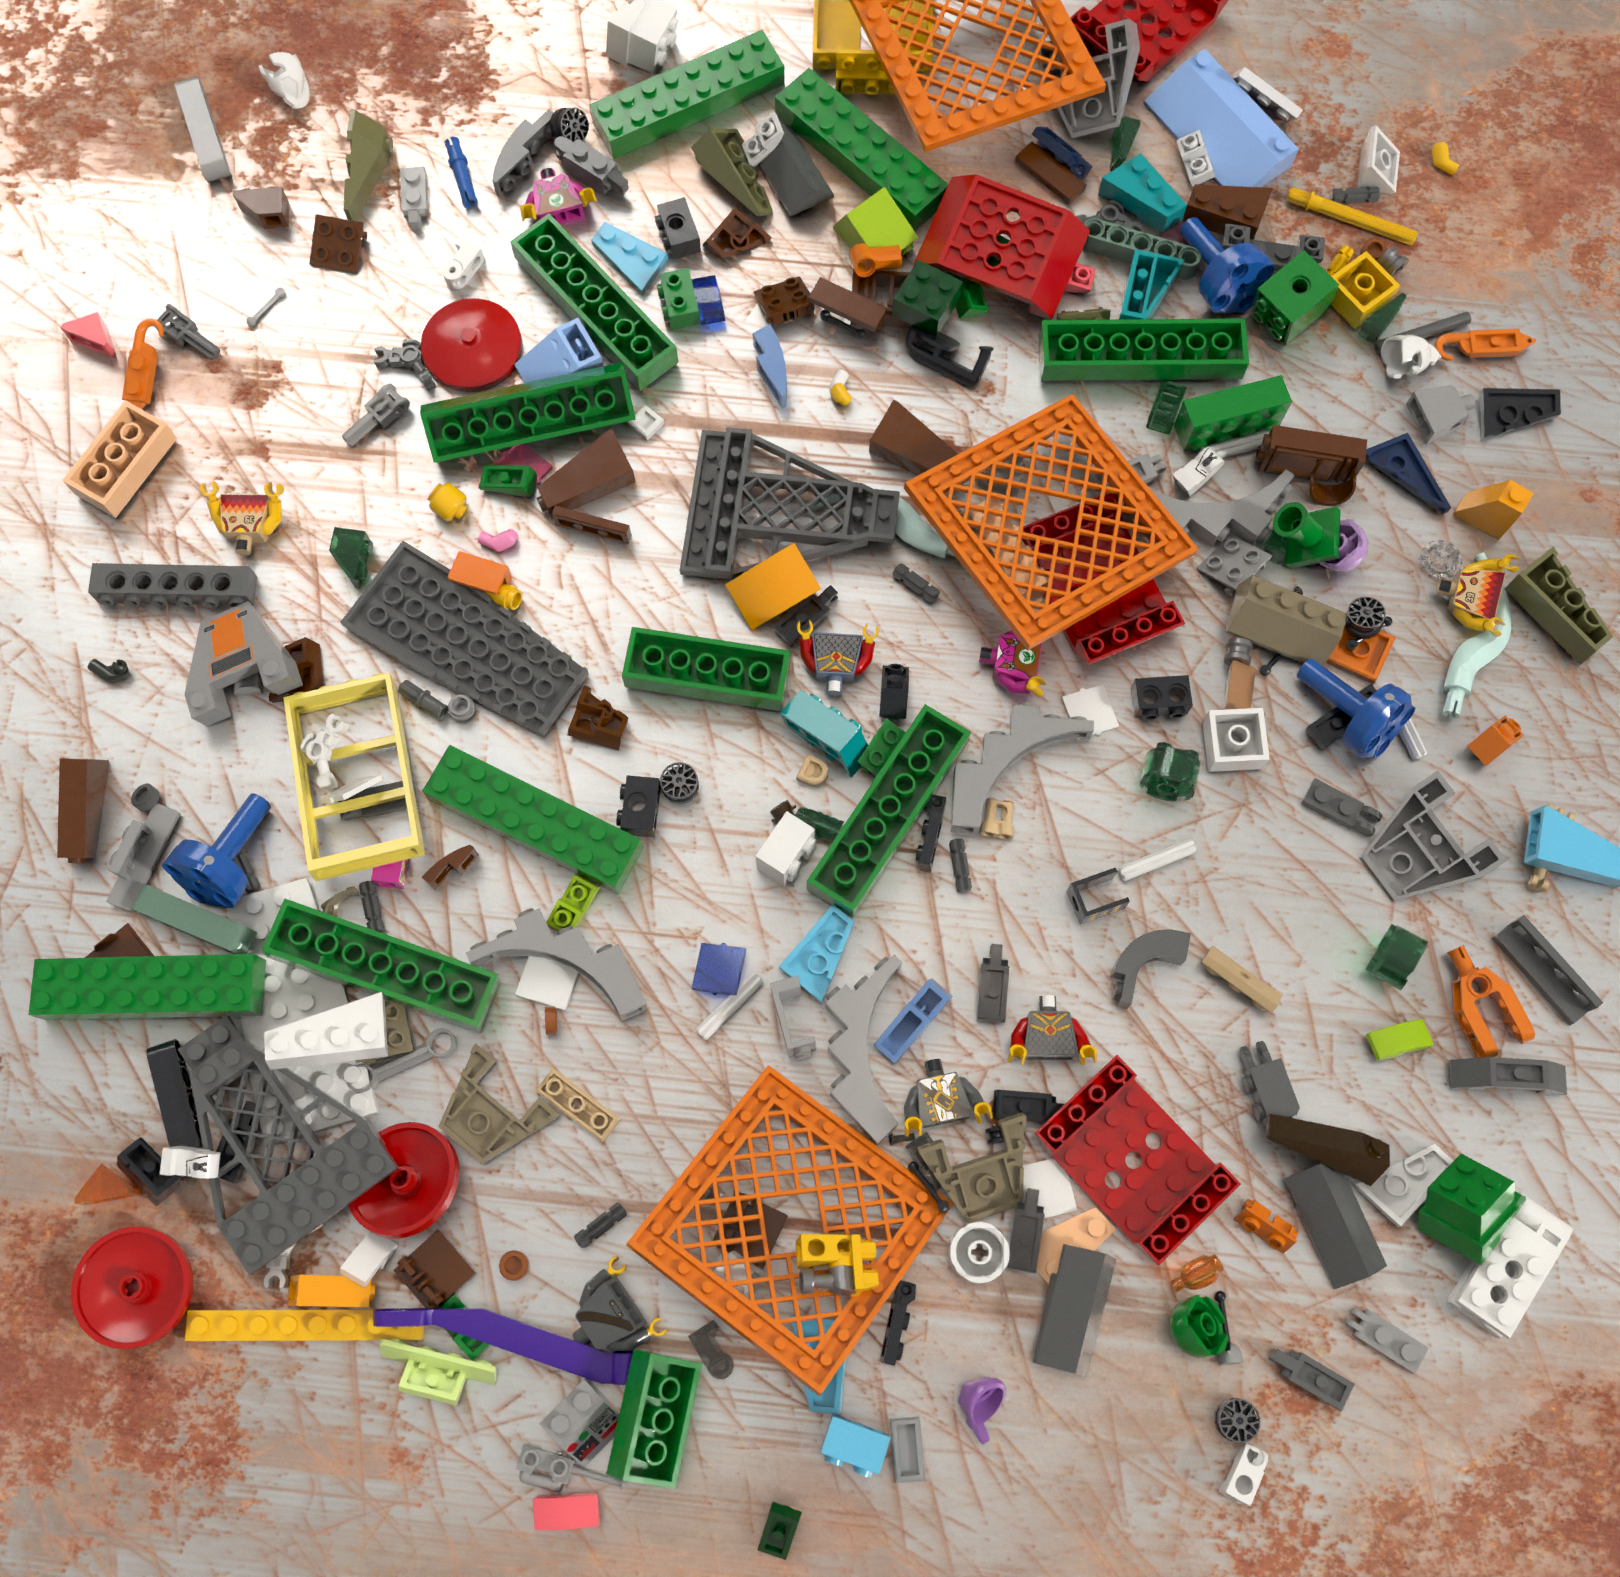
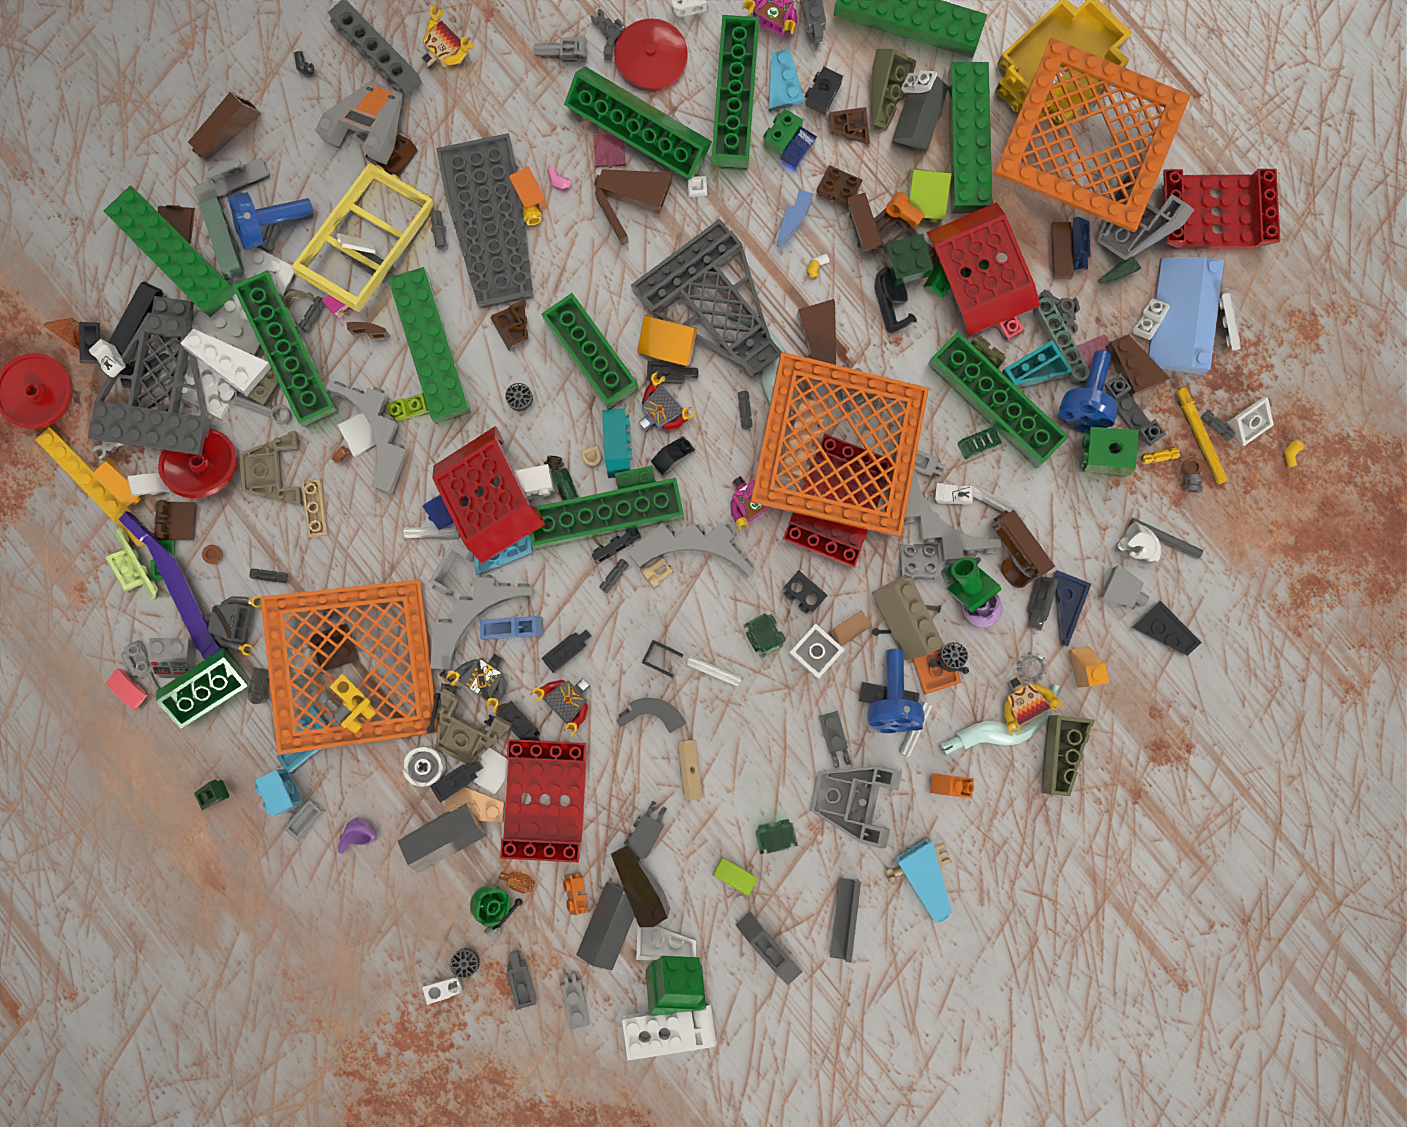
camera: 45 degrees right, 10 degrees up
dark grey tile [131,783,160,812] -> none
white piece [300,713,350,791] -> none
clear green slope [329,527,373,589] -> none
yellow head [428,483,468,522] -> none
light grey plate [448,694,475,721] -> none
green slope [479,465,537,497] -> none
light blue slope [514,318,603,383] -> none
black brick [616,775,661,838] -> none
black hinge [879,1281,916,1366] -> none
white piece [1061,684,1119,740] -> none
teal wedge [1098,153,1187,234] -> none
green brick [1174,375,1292,452] -> none
flat silver wheel [1224,638,1253,666] -> none
yellow brick [1331,251,1400,329] -> none
clear green slope [1358,292,1407,344] -> none
orange plate [1435,329,1537,361] -> none
orange piece [1447,945,1535,1058] -> none
none -> red slope [432,426,546,564]
none -> dark grey hinge [1028,576,1059,631]

